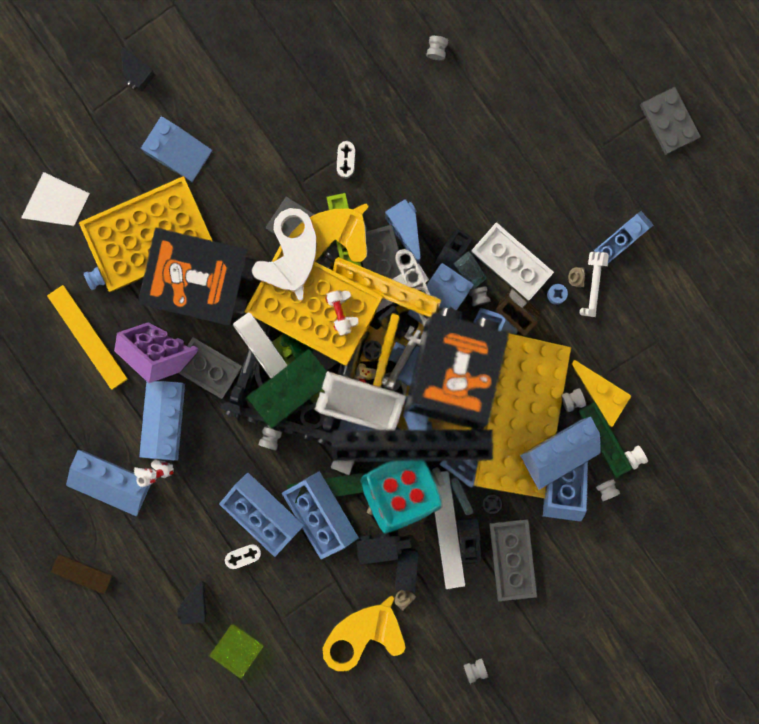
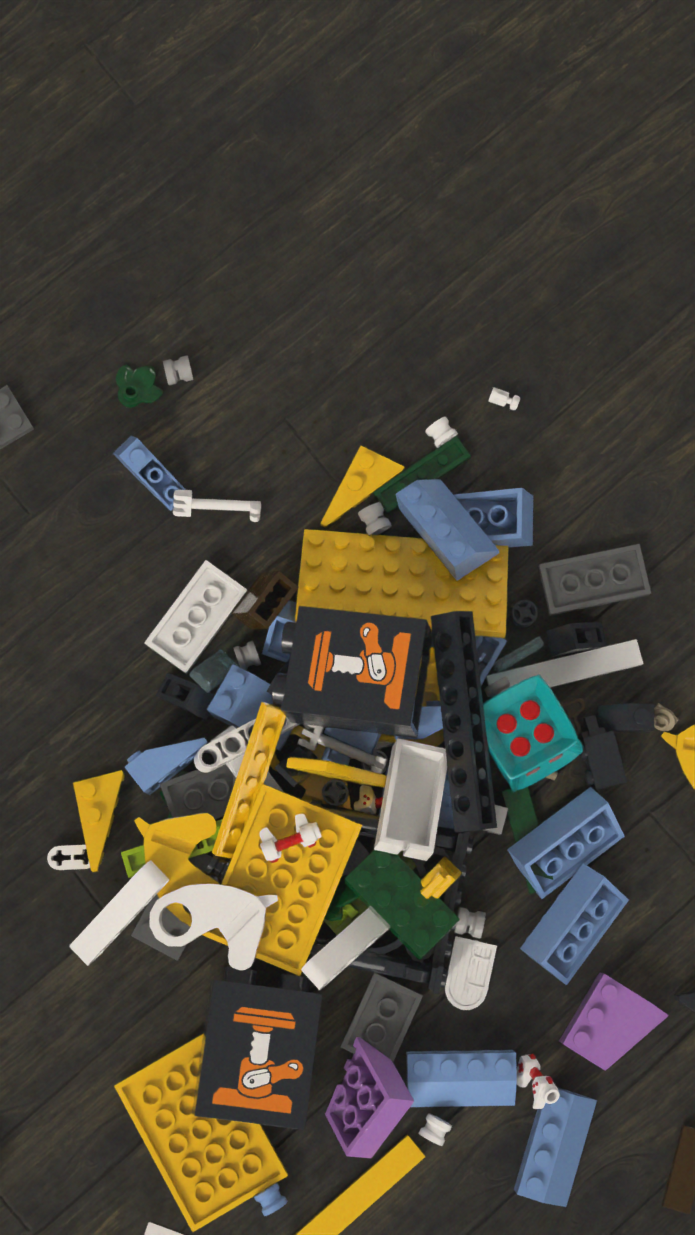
camera: 95 degrees left, 5 degrees down
medium blue slope [141,116,212,182] -> none
white beam [225,544,261,569] -> none
medium blue wheel [547,284,568,305] -> none
dark tan plate [568,267,585,287] -> none
light grey wheel [596,479,620,501] -> none
none -> white beam [69,860,170,966]
none -> yellow wing [73,770,125,872]
none -> dark green plate [116,365,163,408]
none -> light grey wheel [163,355,193,385]
none -> white wheel [419,1113,452,1146]
none -> yellow piece [420,856,462,899]
none -> white window [445,936,497,1010]
none -> white piece [489,387,520,410]
none -> medium lavender wedge [559,972,669,1071]

